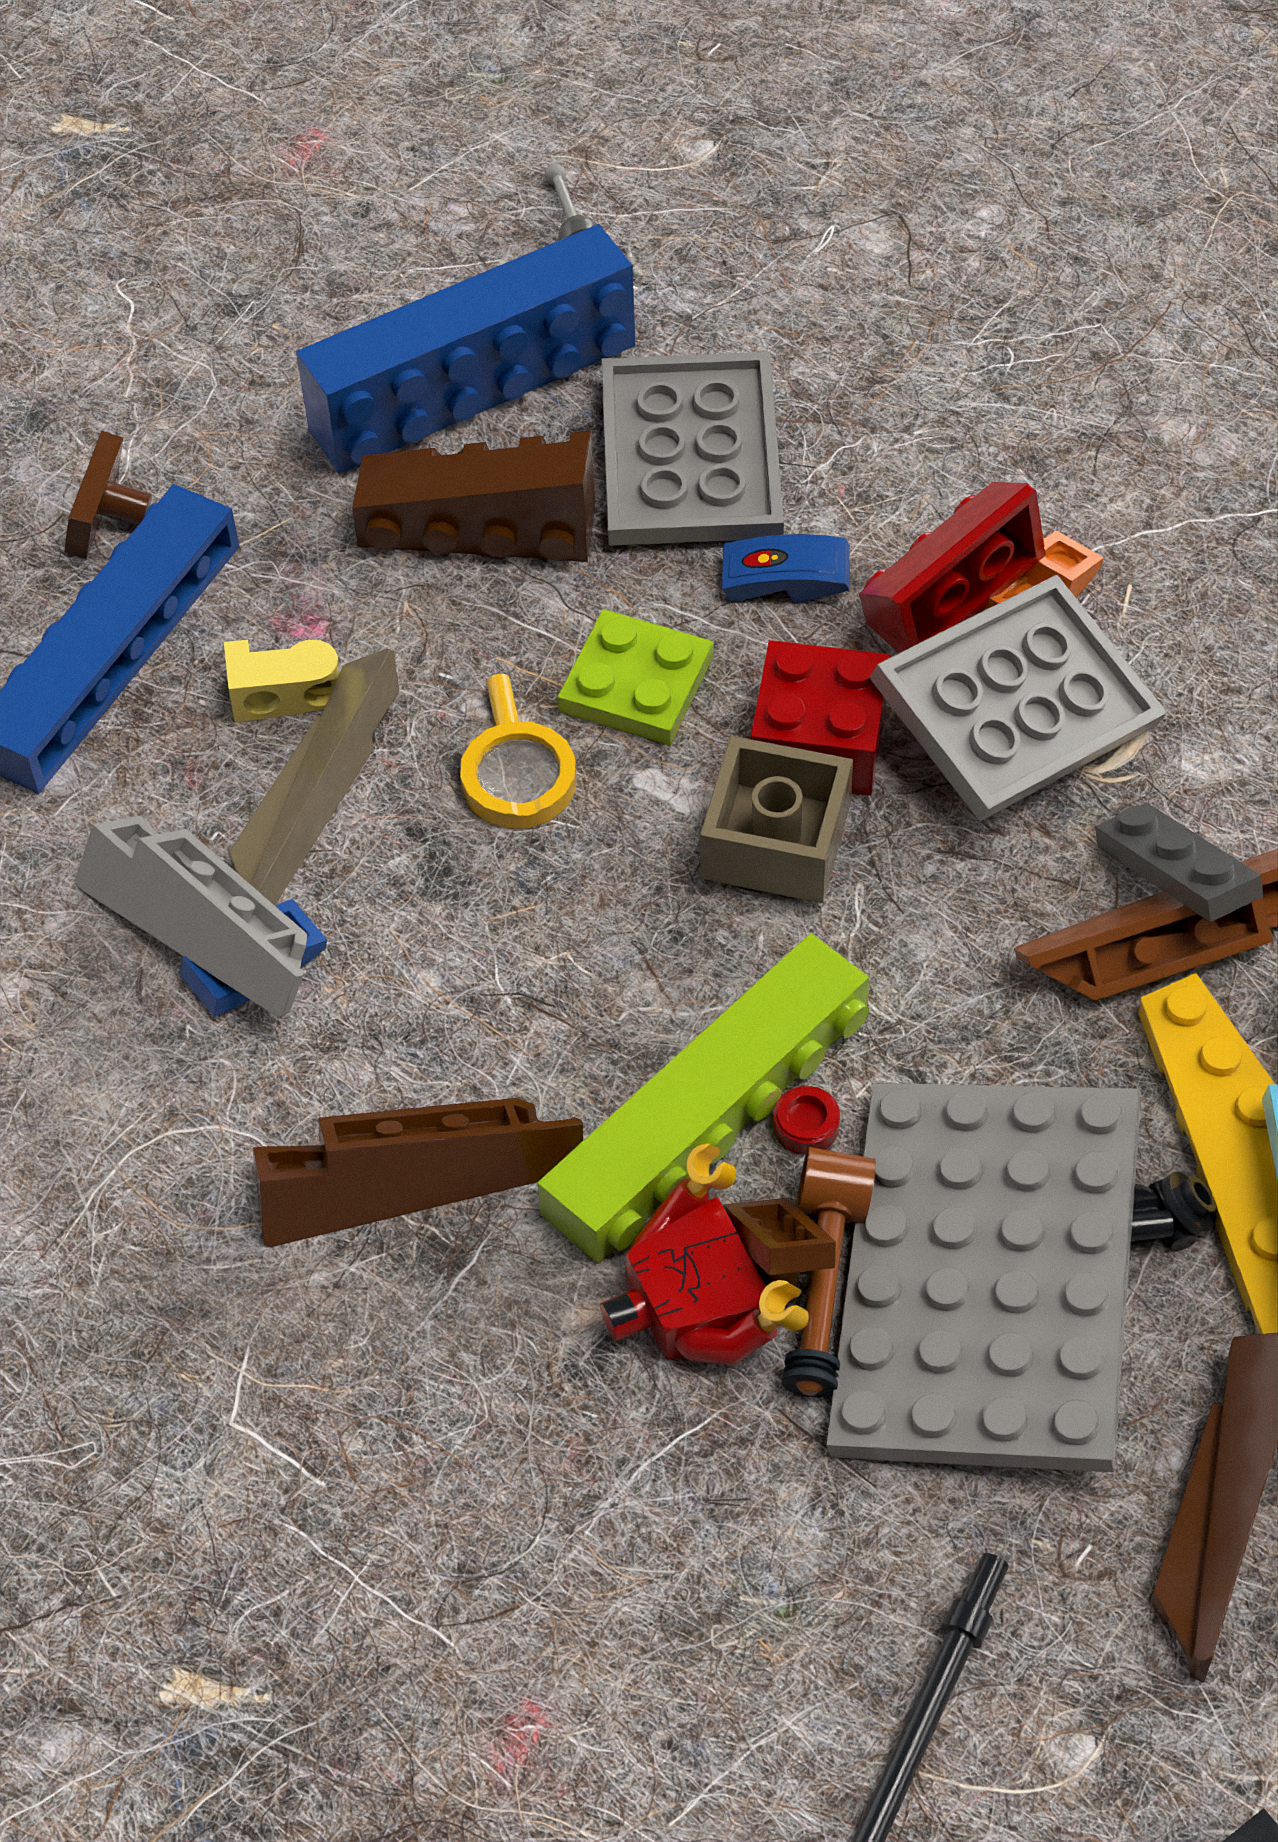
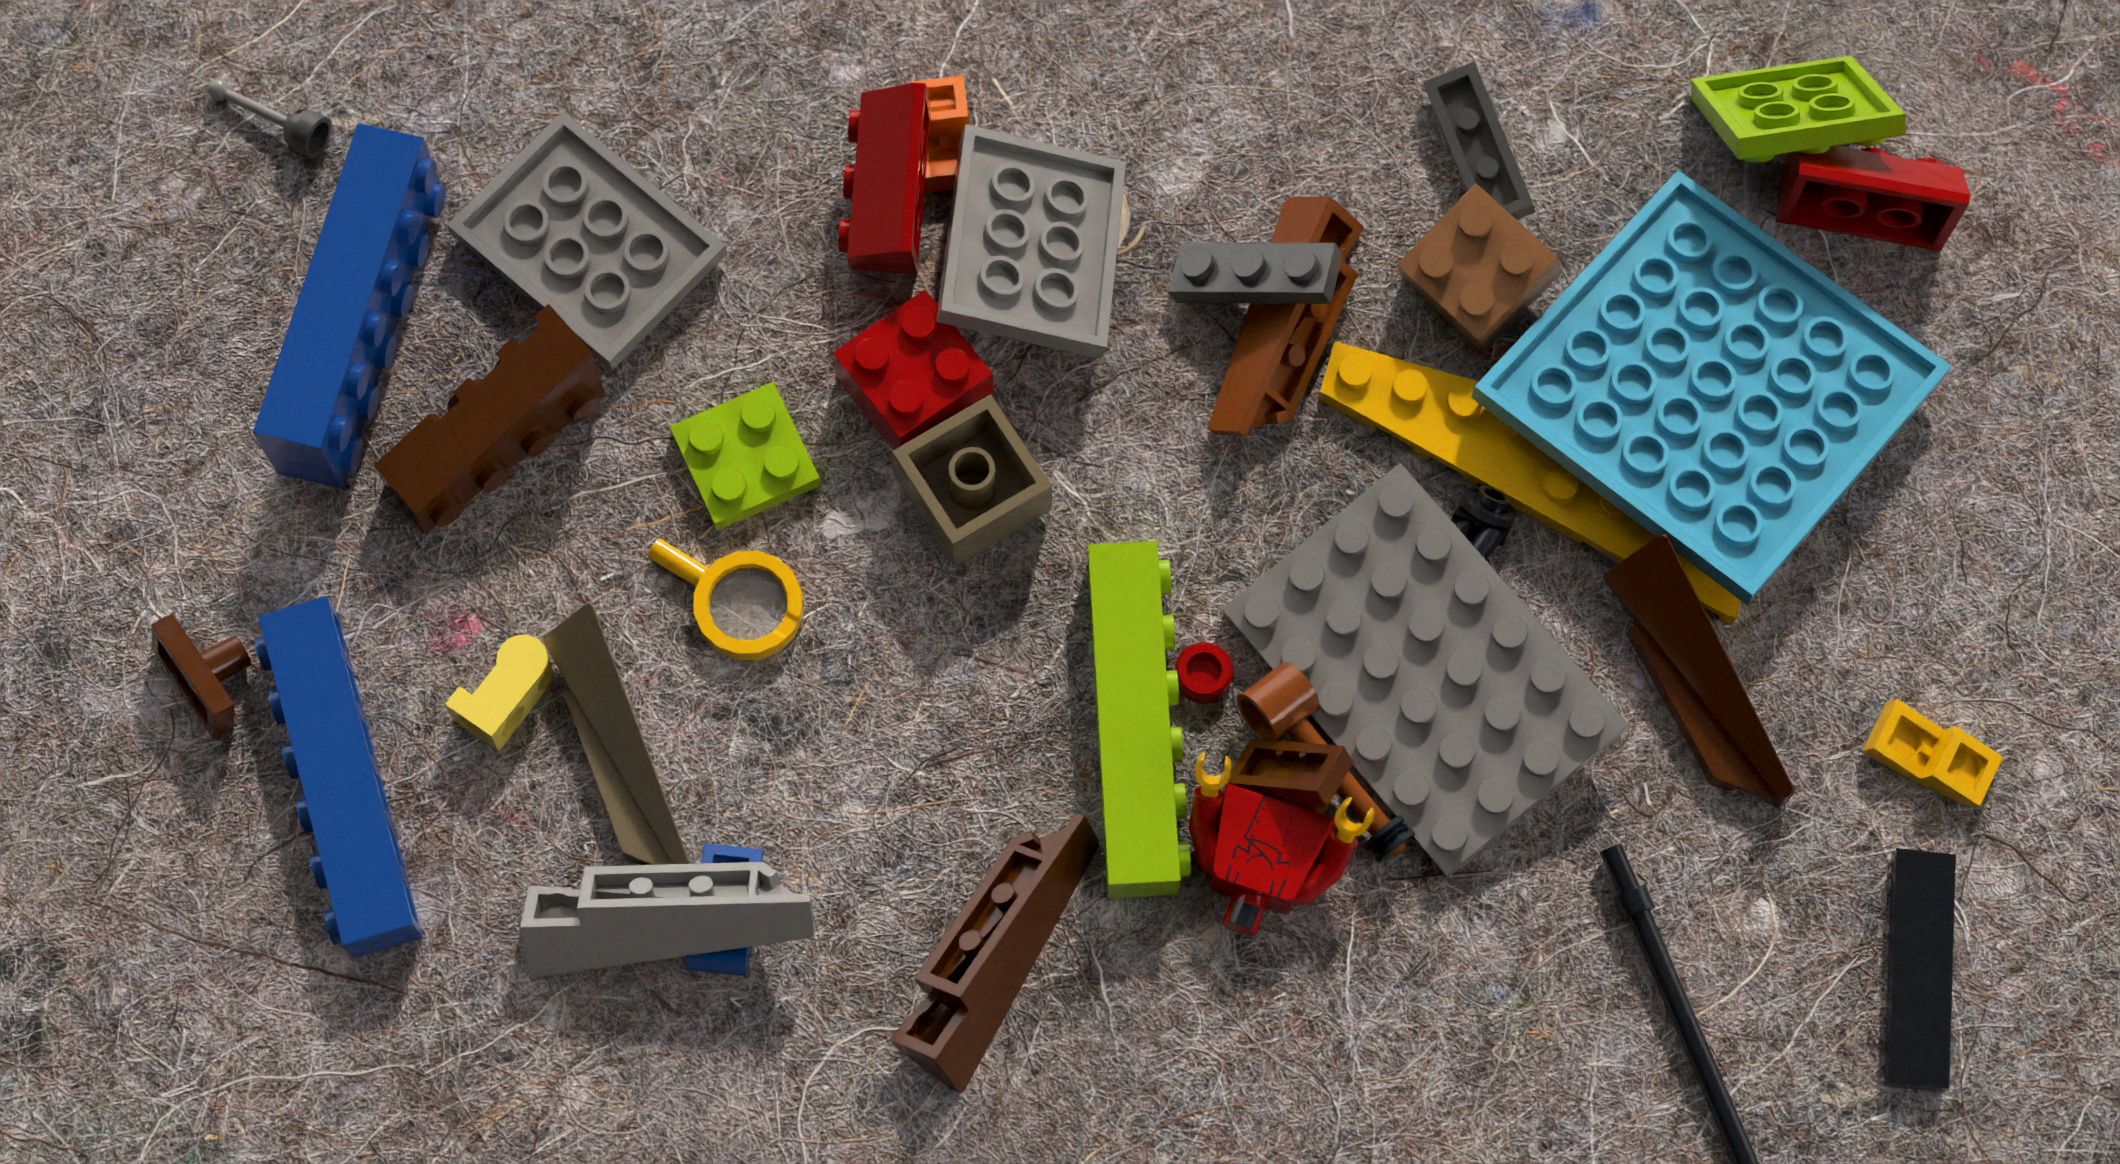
camera: 50 degrees left, 15 degrees up
blue slope [722,534,850,604] -> none

